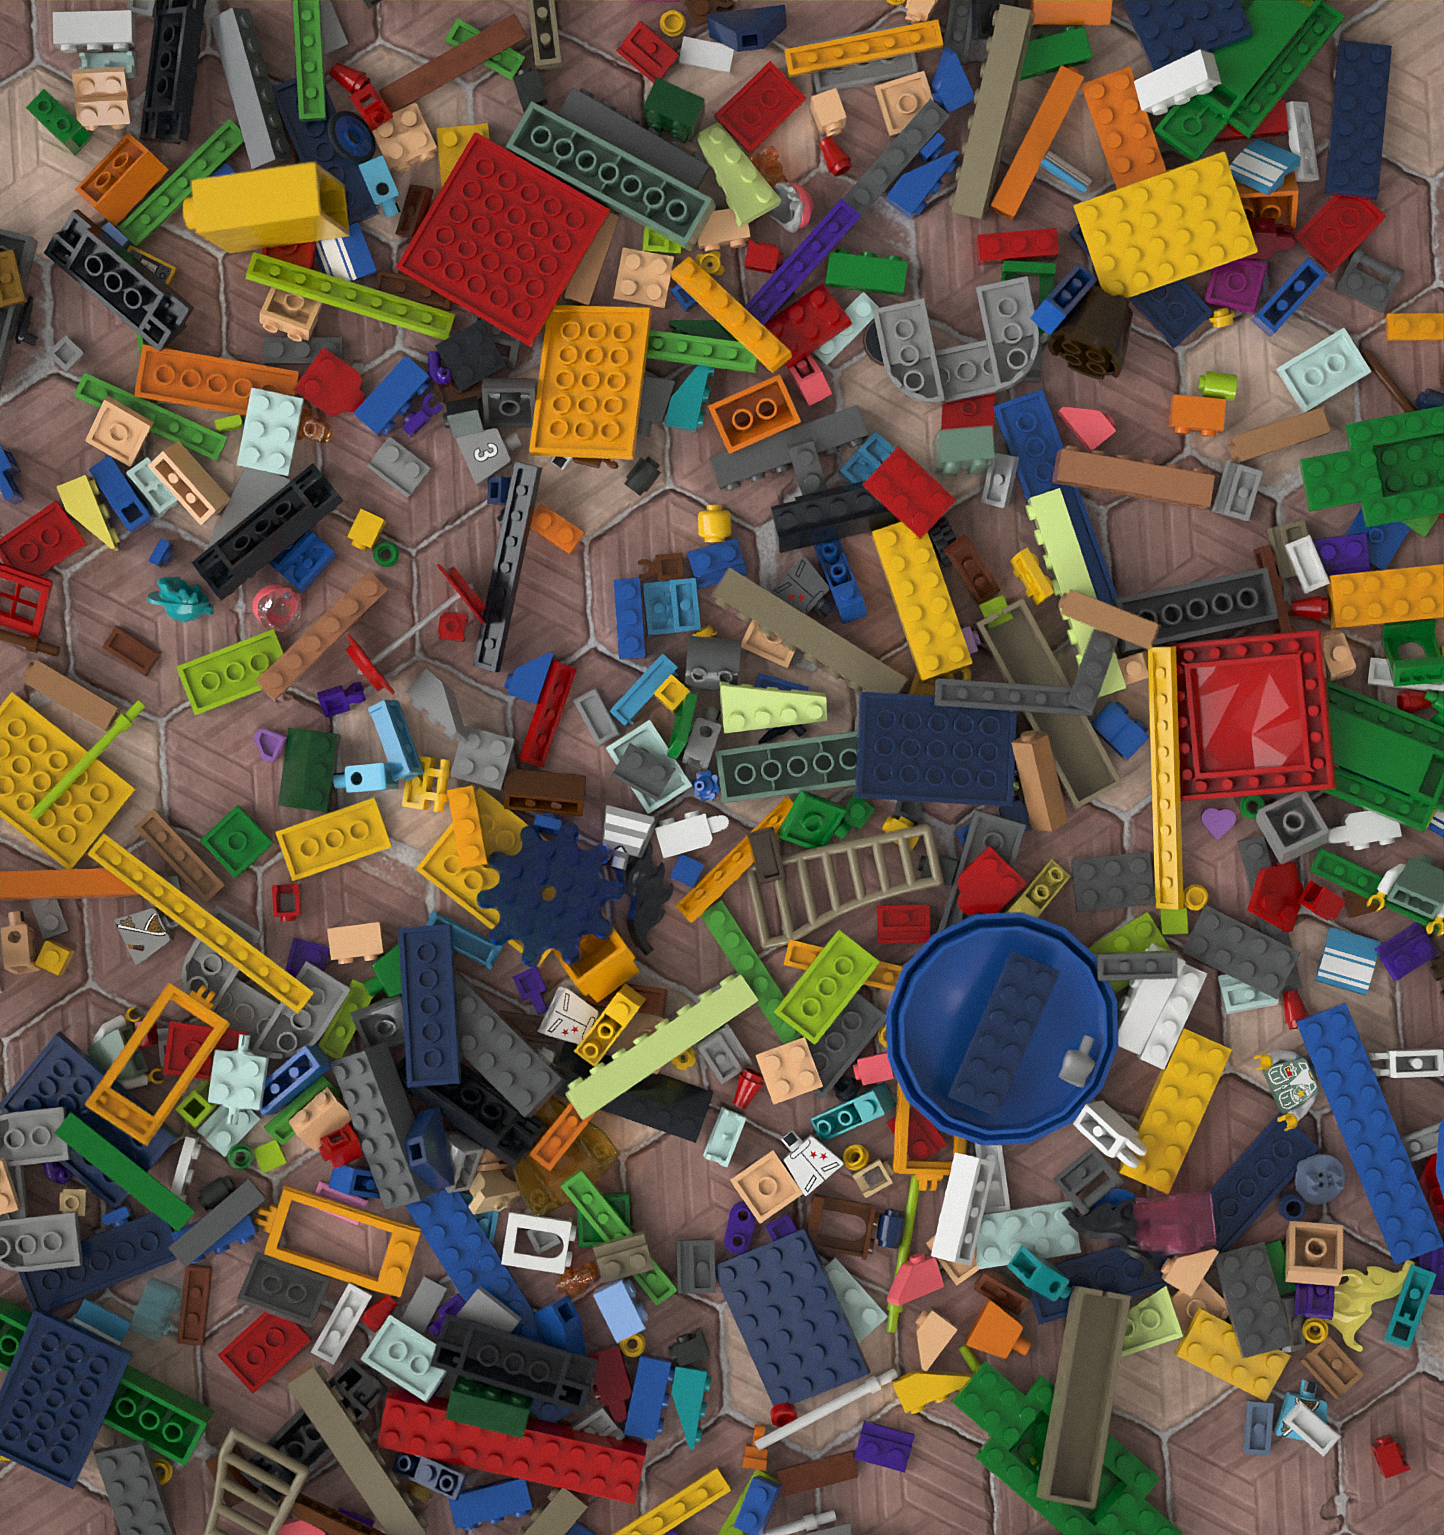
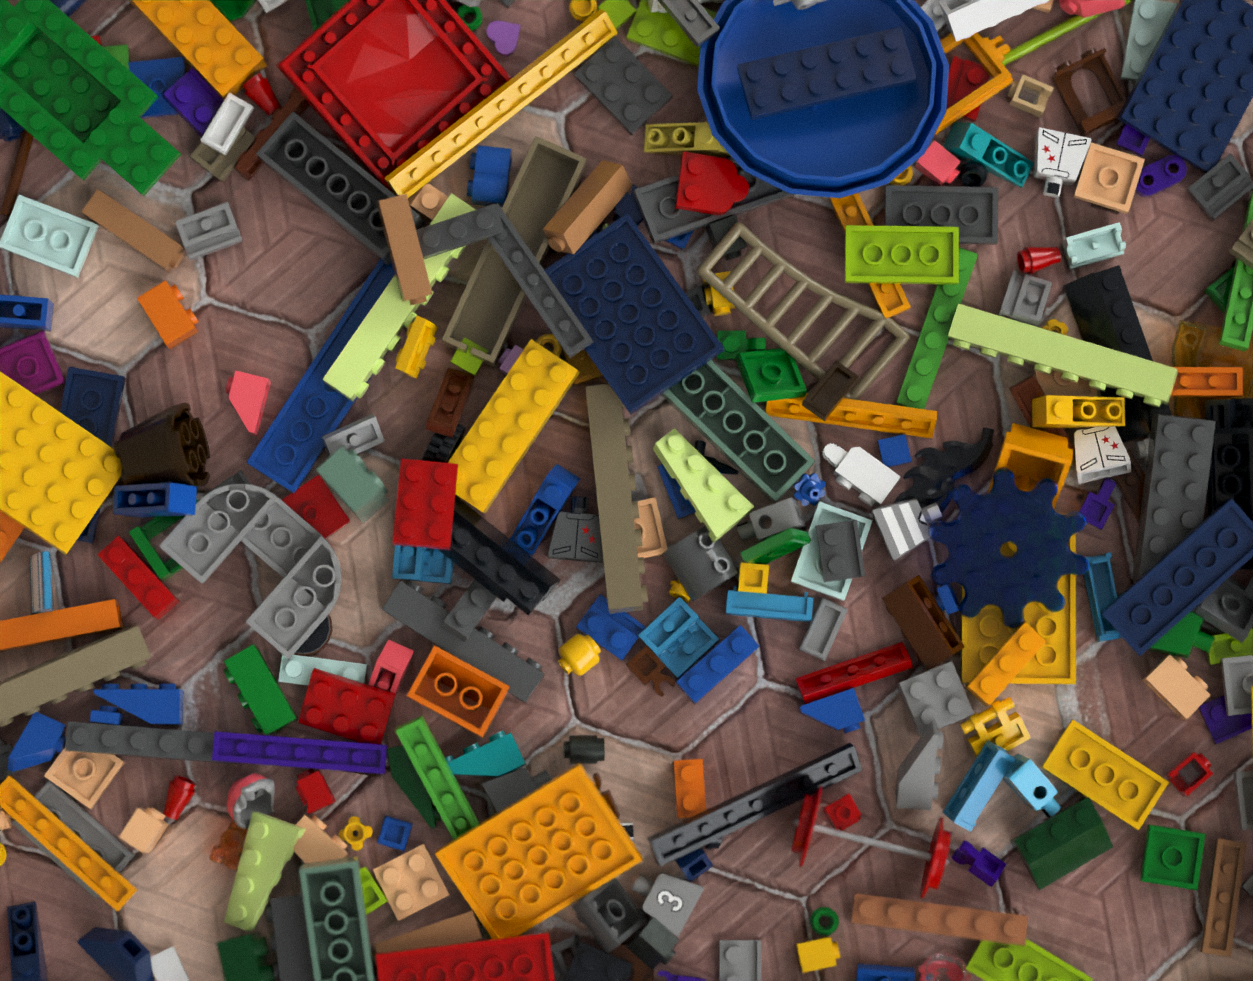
camera: 125 degrees left, 5 degrees down
medium lavender tile [254,728,287,762] -> none
light orange plate [670,256,792,373] -> none
red plate [714,61,807,154] -> none
light nougat plate [755,1037,823,1105] -> none
yellow plate [843,1145,869,1171] -> none
dark blue brick [876,1209,906,1249] -> none
red plate [877,904,930,944] -> none
nougat brick [1052,446,1215,510] -> none
lime brick [1197,371,1238,401] -> none
yellow plate [1209,308,1235,328] -> none
light nougat torso [1322,629,1356,682] -> none

